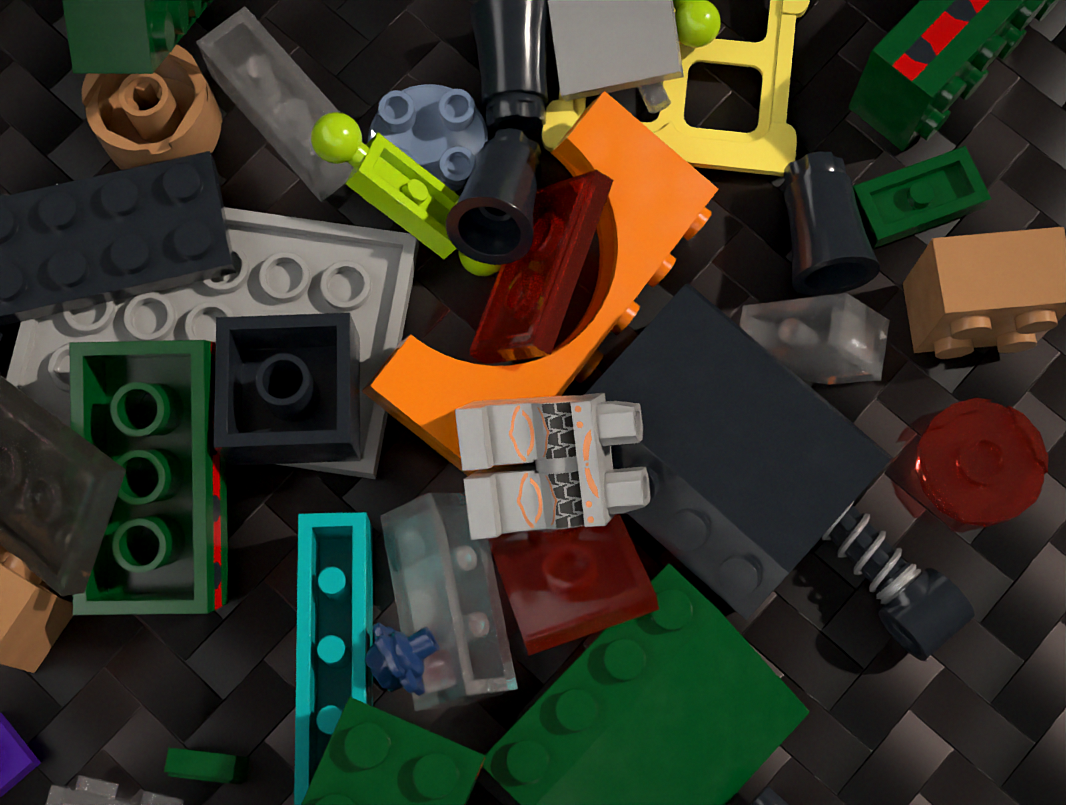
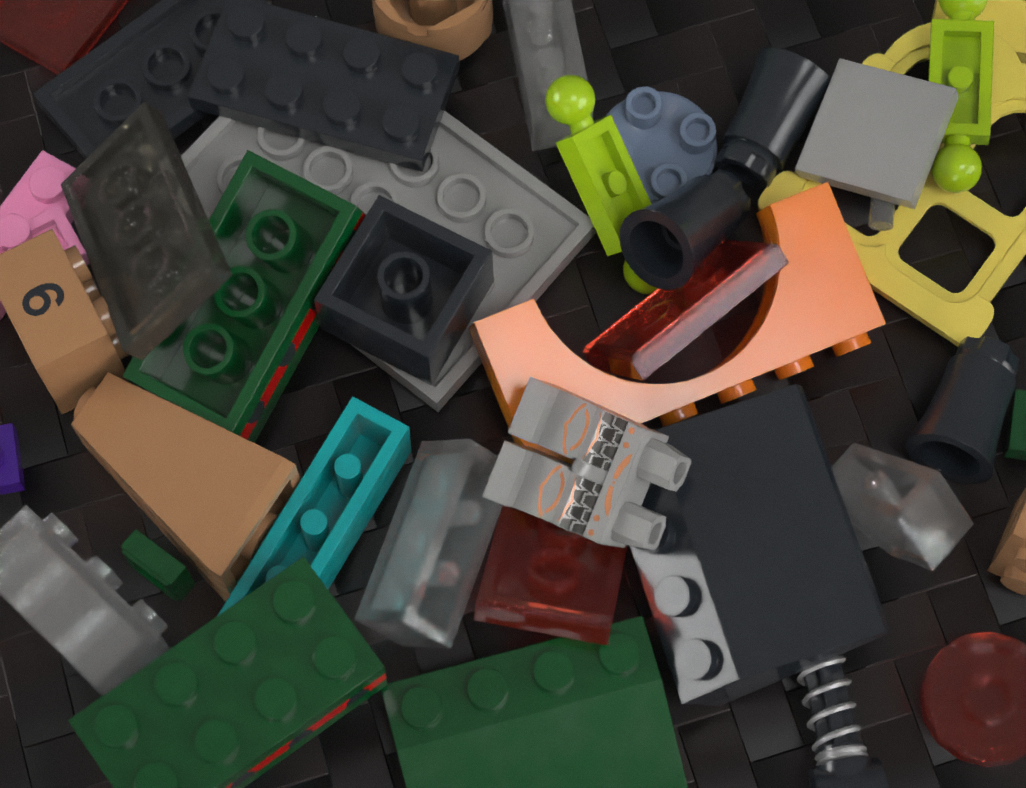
camera: 30 degrees right, 5 degrees down
dark blue plant [365,622,440,696] -> none
none -> medium nougat slope [71,372,301,603]

